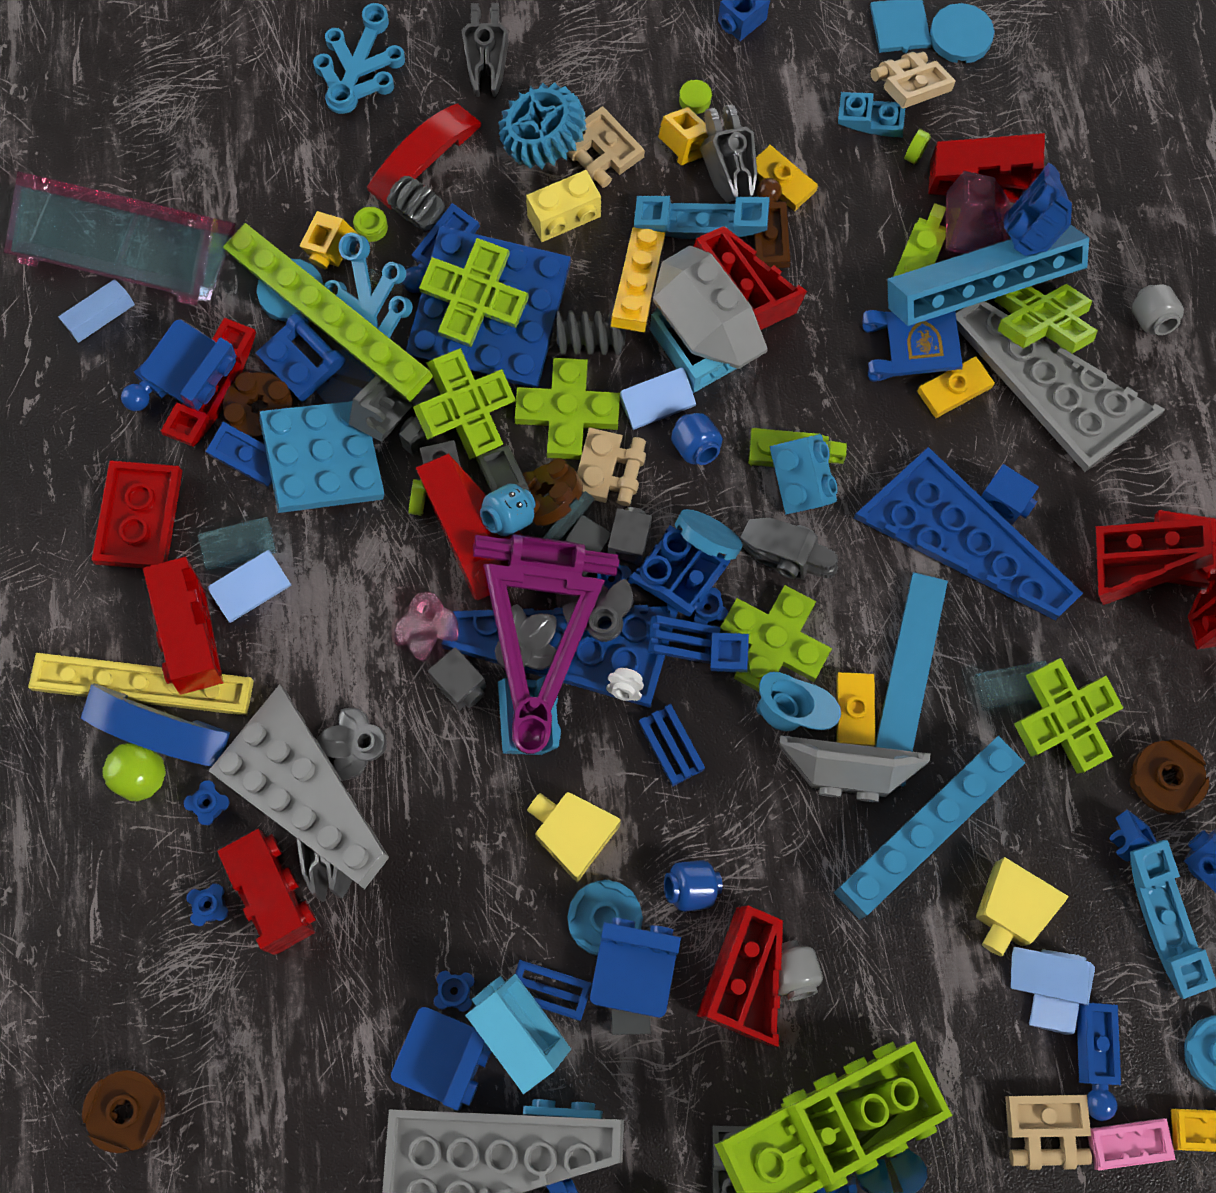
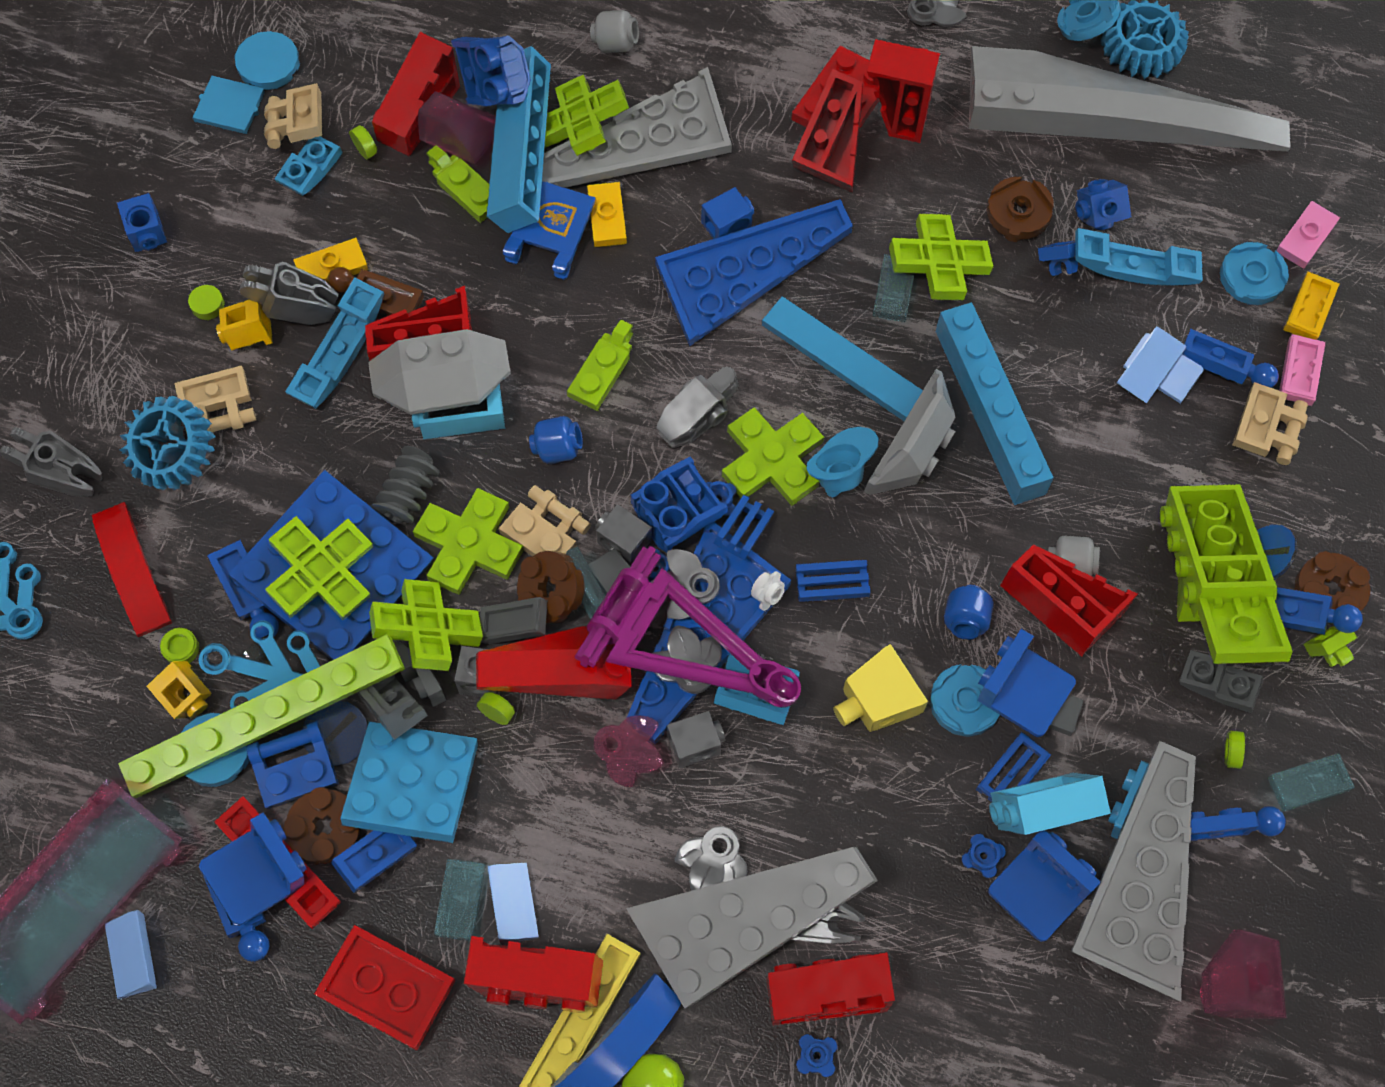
camera: 65 degrees left, 5 degrees down
blue plate [184,780,229,825] -> none
dark grey gear [387,176,446,231] -> none
dark azure head [480,483,535,537] -> none
light yellow brick [526,170,601,242] -> none
yellow plate [611,227,665,332] -> none
light blue slope [620,367,696,430] -> none
dark azure tile [675,509,743,560] -> none
blue tile [711,633,749,672] -> none
dark azure bracket [769,434,838,514] -> none
yellow plate [836,672,875,747] -> none
light yellow torso [976,857,1068,956] -> none

